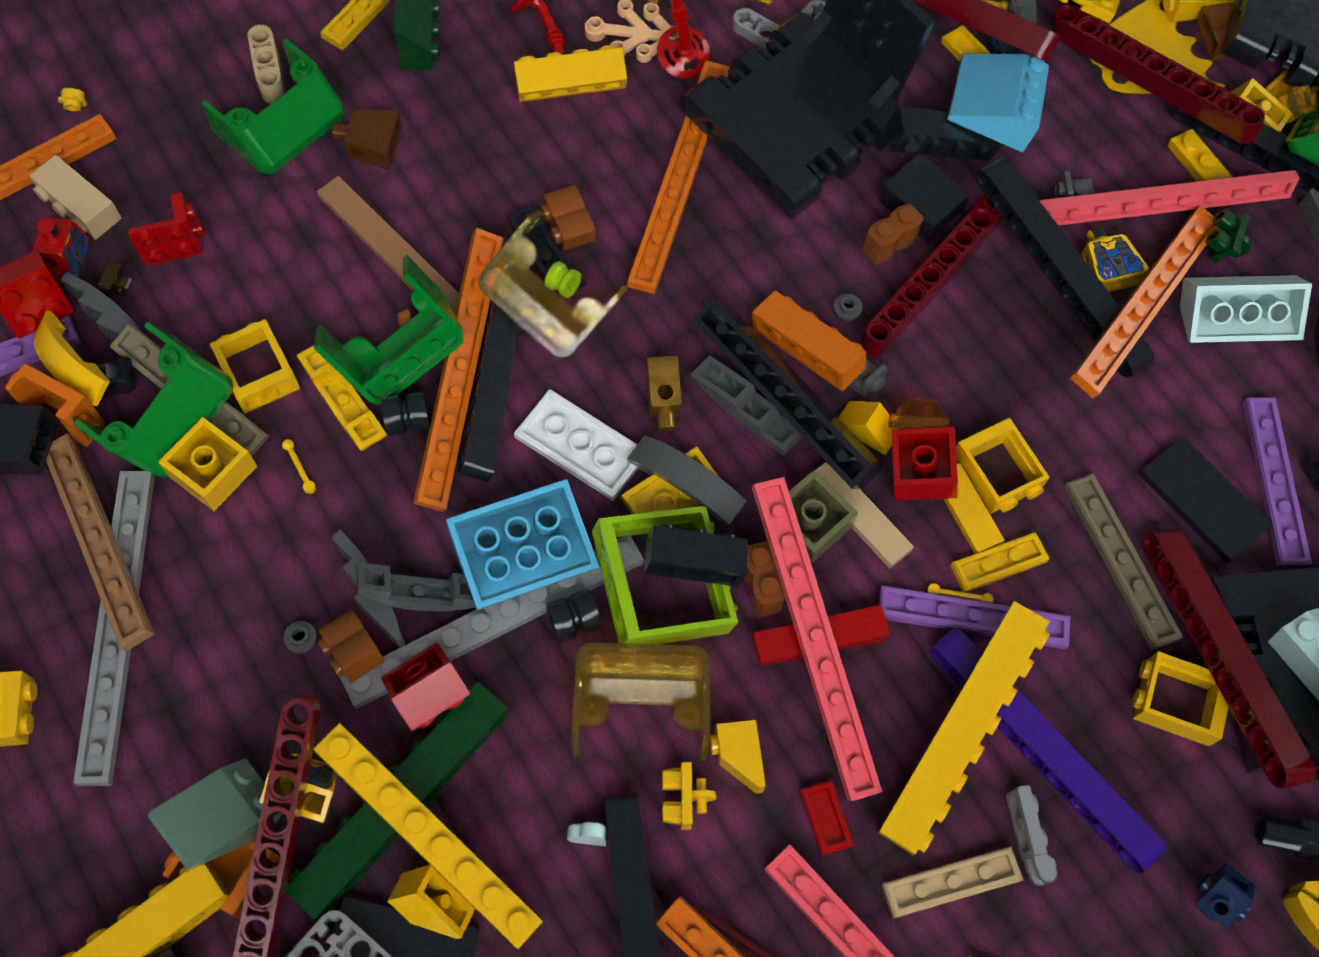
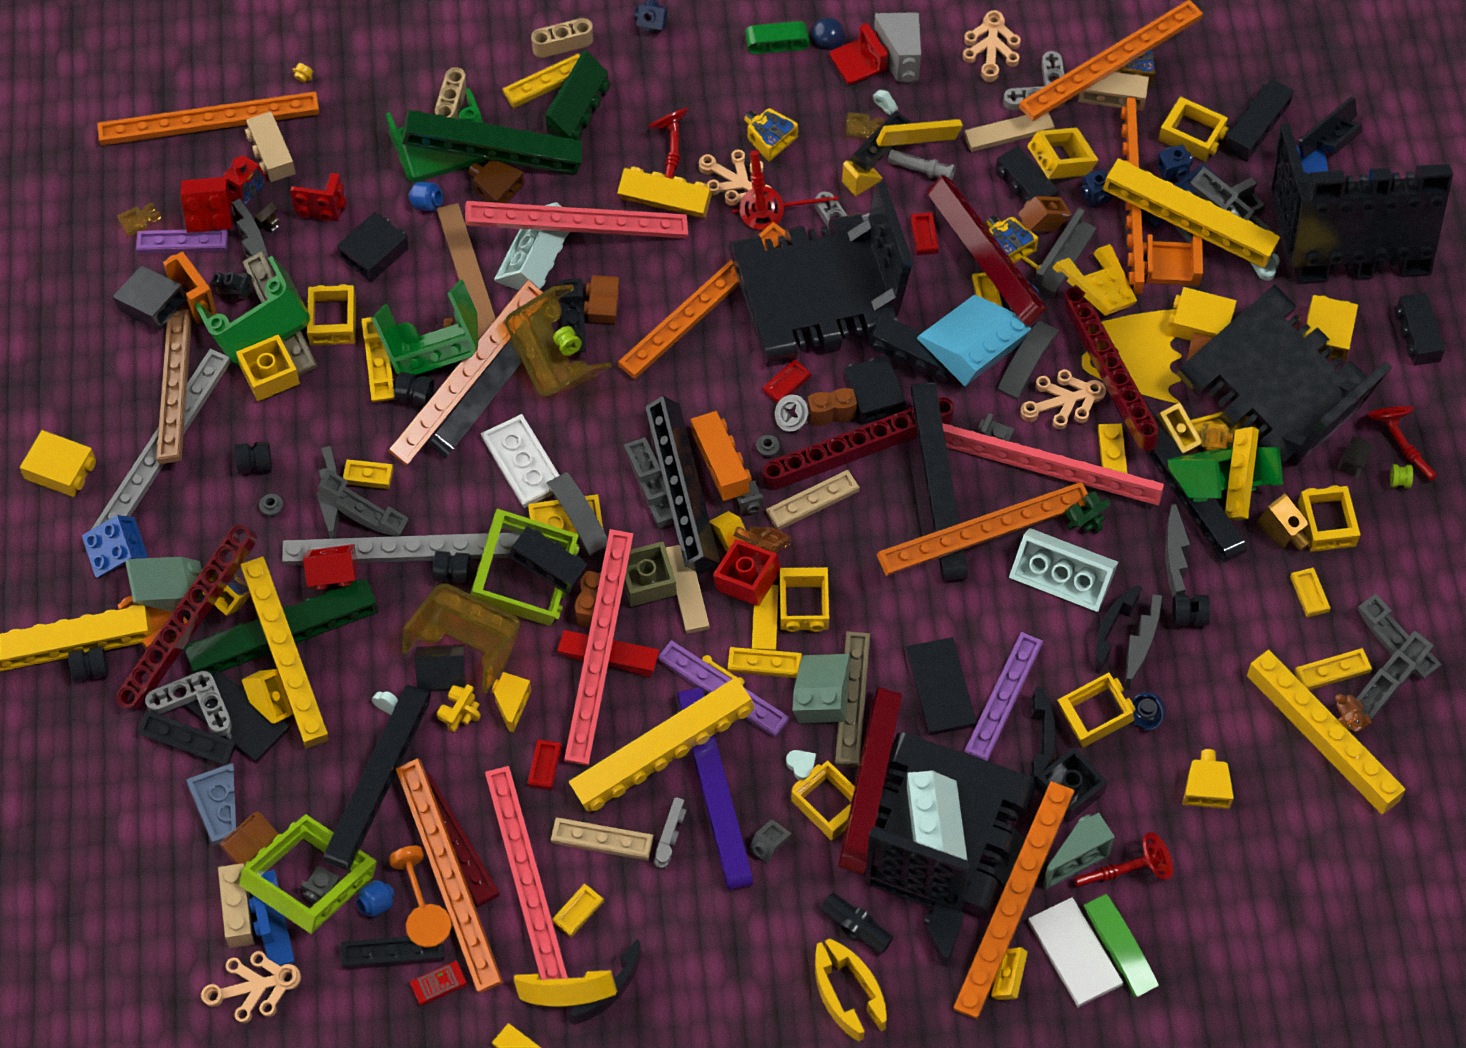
camera: 30 degrees right, 5 degrees down
yellow slope [33,311,110,406] -> none
yellow hinge [282,439,316,494] -> none
dark orange brick [317,609,385,683] -> none
medium azure slope [446,479,599,610] -> none
pearl gold torso [645,356,682,432] -> none
torso [1081,227,1149,292] -> none
dark blue brick [1196,863,1255,928] -> none
none -> blue bracket [82,515,148,578]
none -> black wheel [235,441,272,474]
none -> black brick [337,212,409,283]
none -> yellow plate [343,459,394,489]
none -> dark green brick [402,110,582,175]
none -> blue head [409,182,443,211]
none -> black slope [415,644,466,692]
none -> coral plate [465,201,688,239]
none -> light aqua slope [494,202,570,290]
none -> red piece [732,196,838,214]
none -> dark grey bracket [749,819,791,864]
none -> red tile [763,359,811,404]
none -> tan tile [766,470,860,531]
none -> light grey gear [775,395,810,432]
none -> light aqua tile [786,750,816,781]
none -> sand green slope [792,654,851,723]
none -> dark grey slope [997,321,1059,400]
none -> light nougat plant [1020,370,1106,430]

